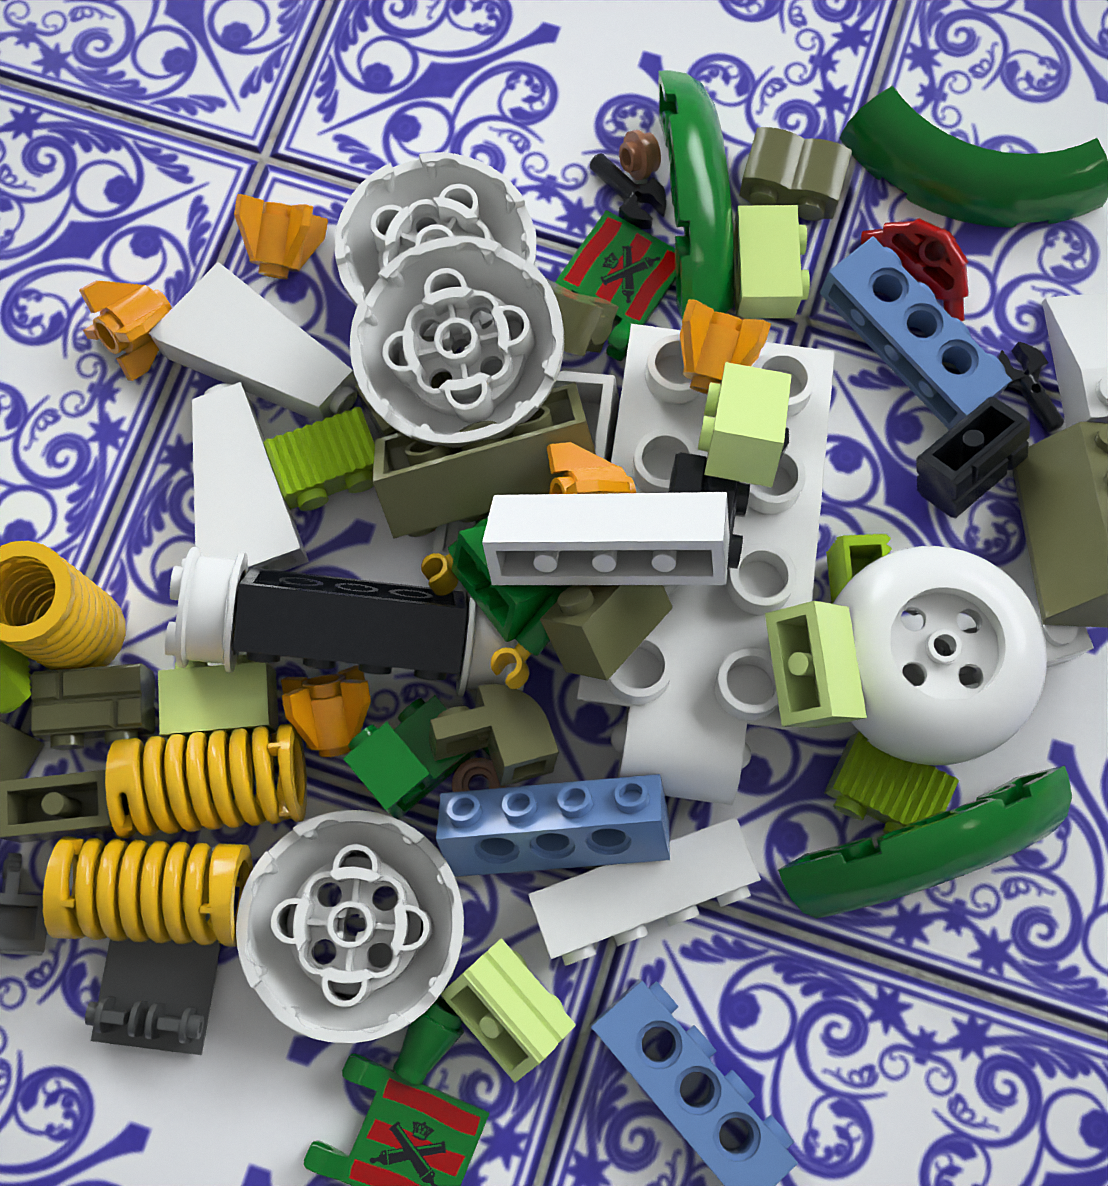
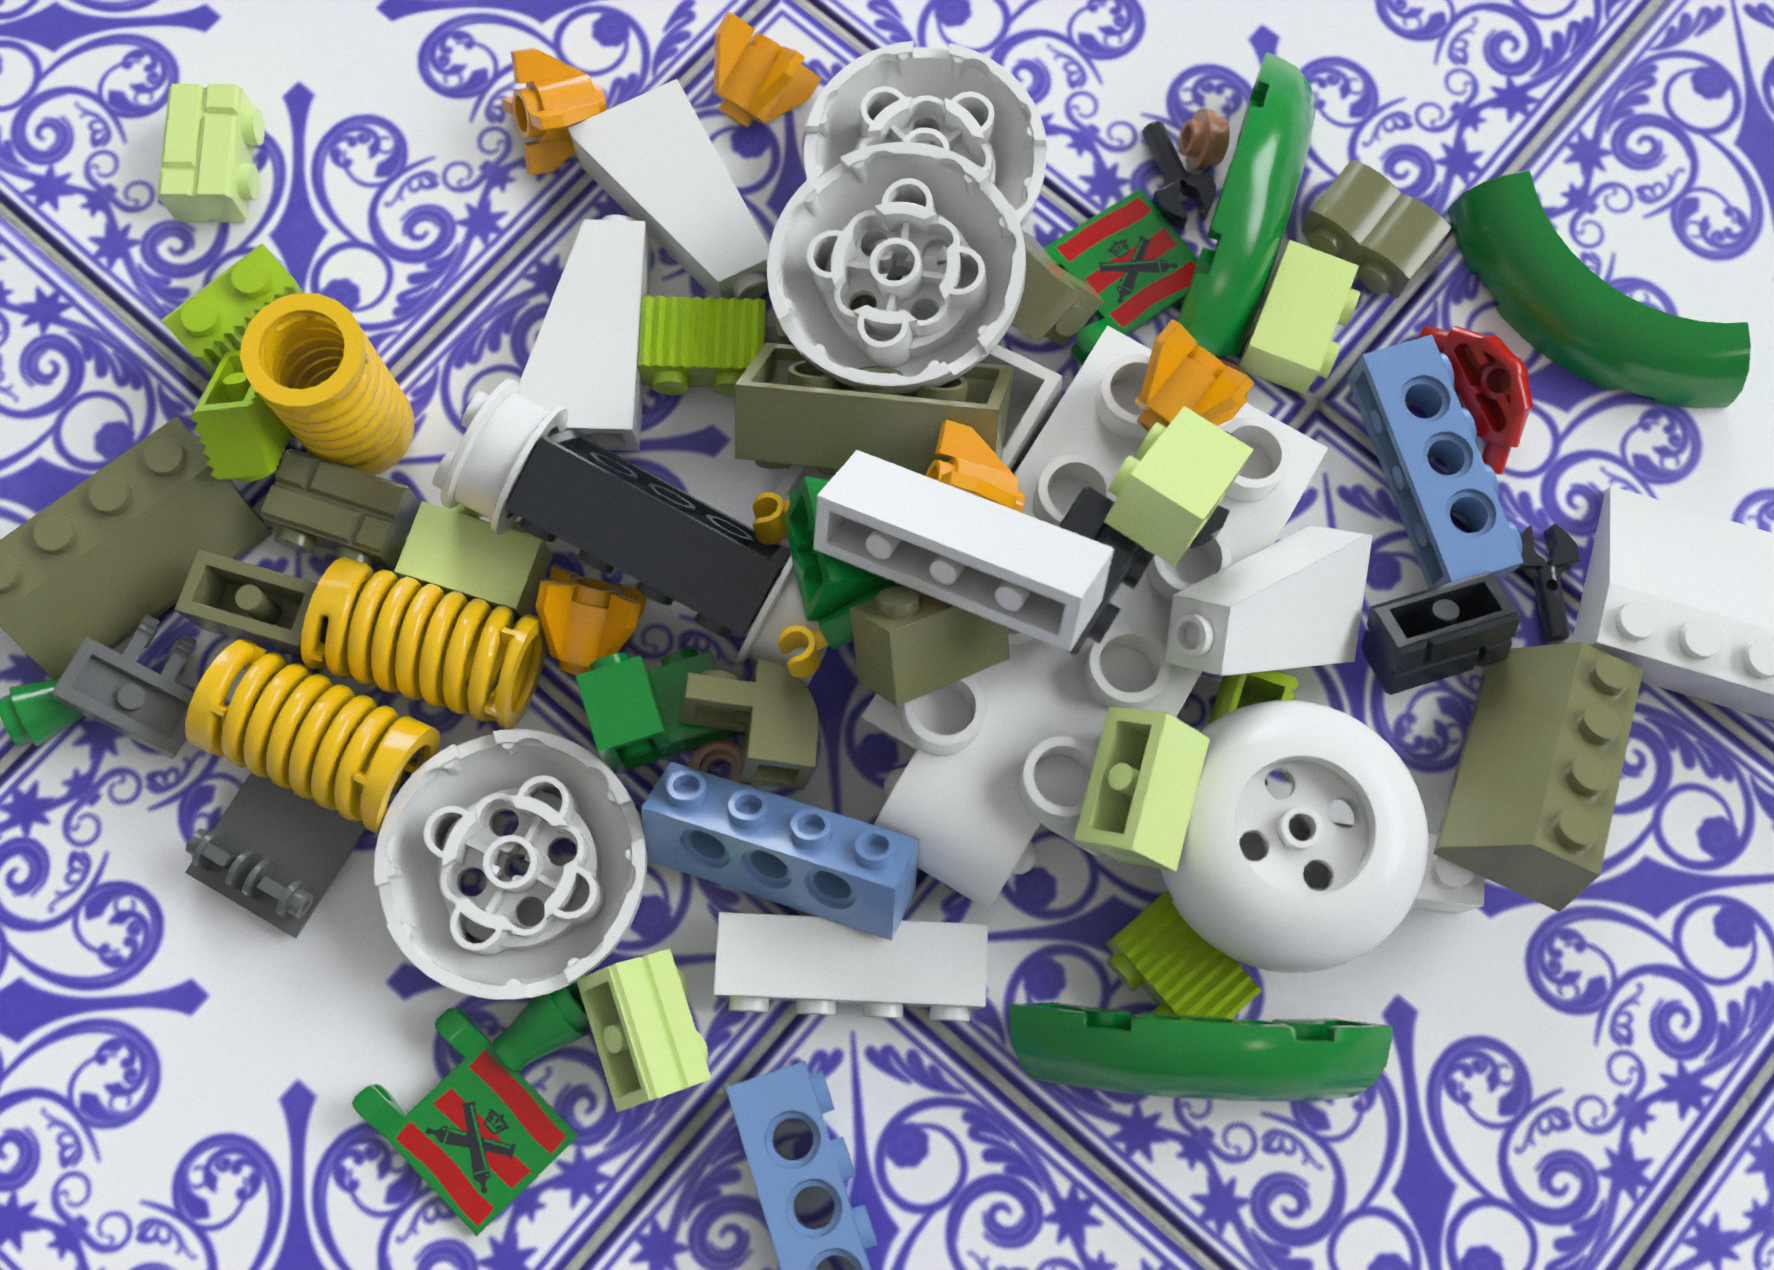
camera: 20 degrees right, 0 degrees up
none -> white slope [1165,526,1373,676]

